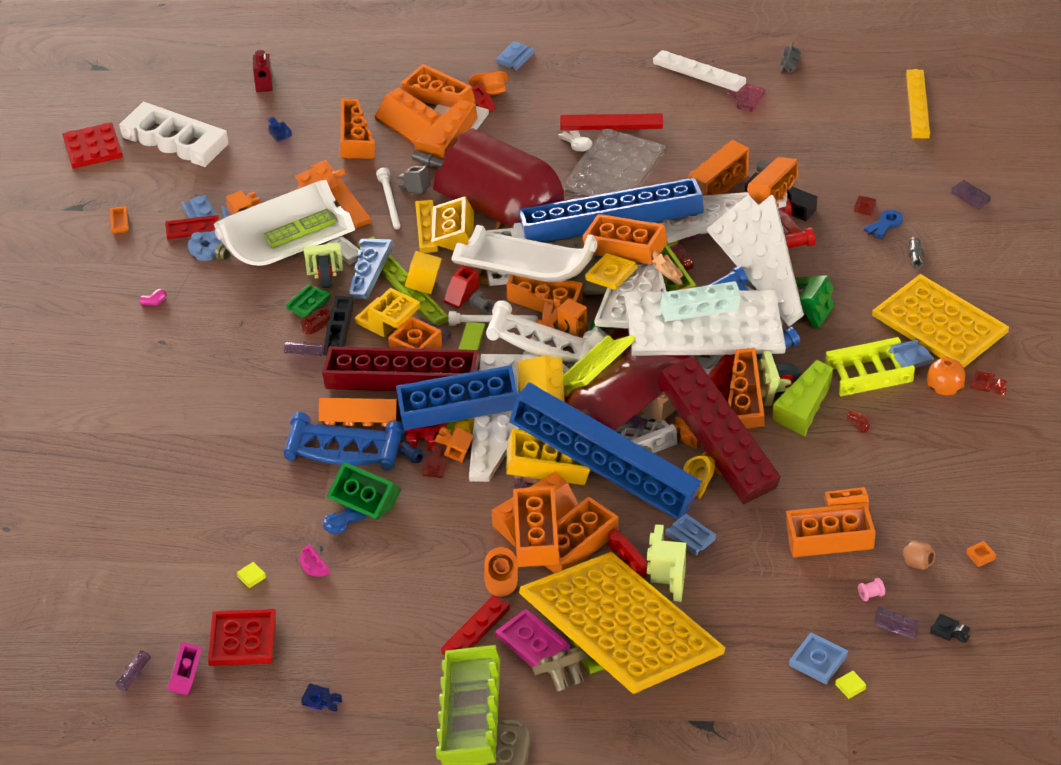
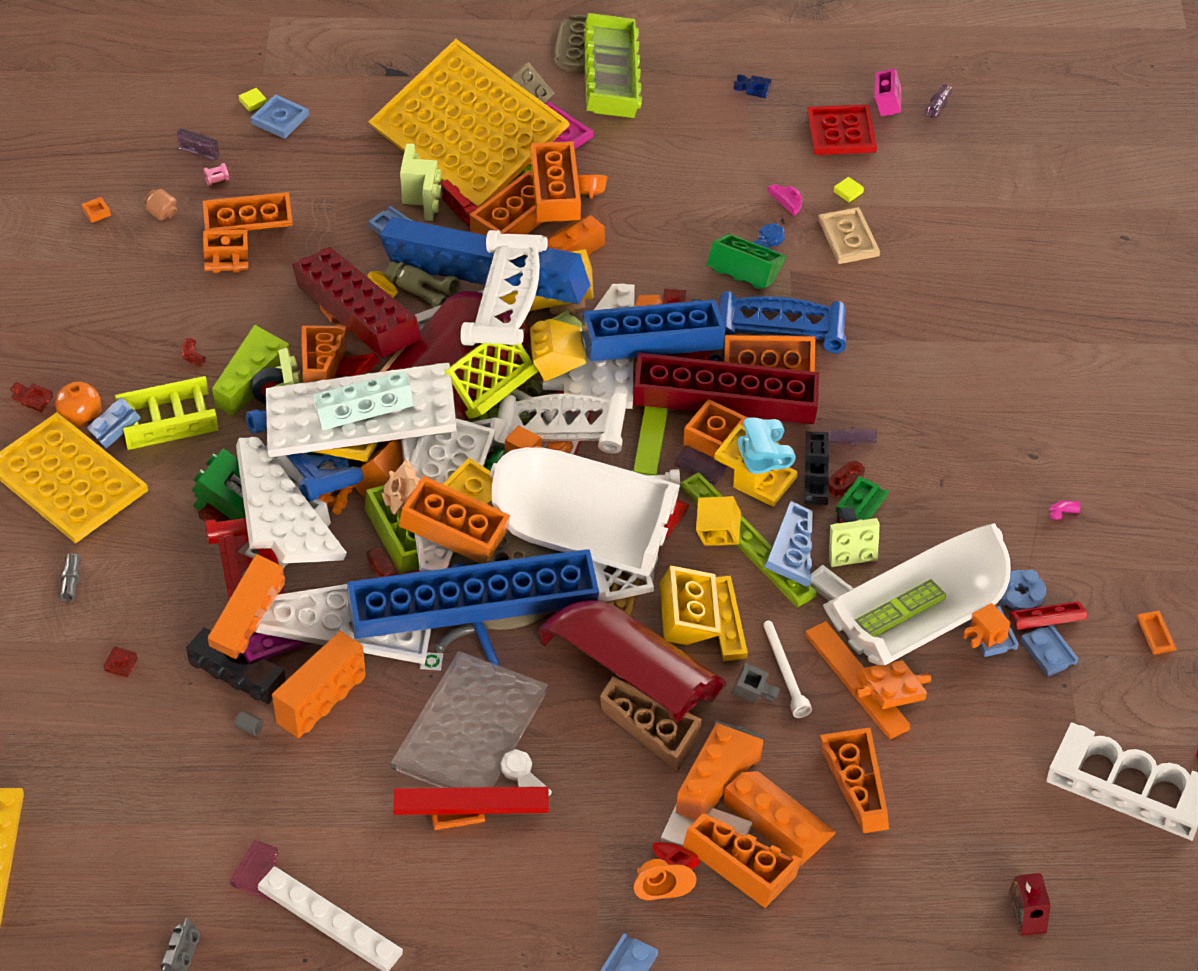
camera: 175 degrees right, 5 degrees up
clear blue plate [267,116,292,142] -> none
red plate [441,595,510,655] -> none
blue piece [864,210,903,240] -> none
black plate [930,614,971,643] -> none
none -> white piece [461,230,548,346]
none -> medium azure piece [737,418,796,474]
none -> tan tile [818,207,880,264]

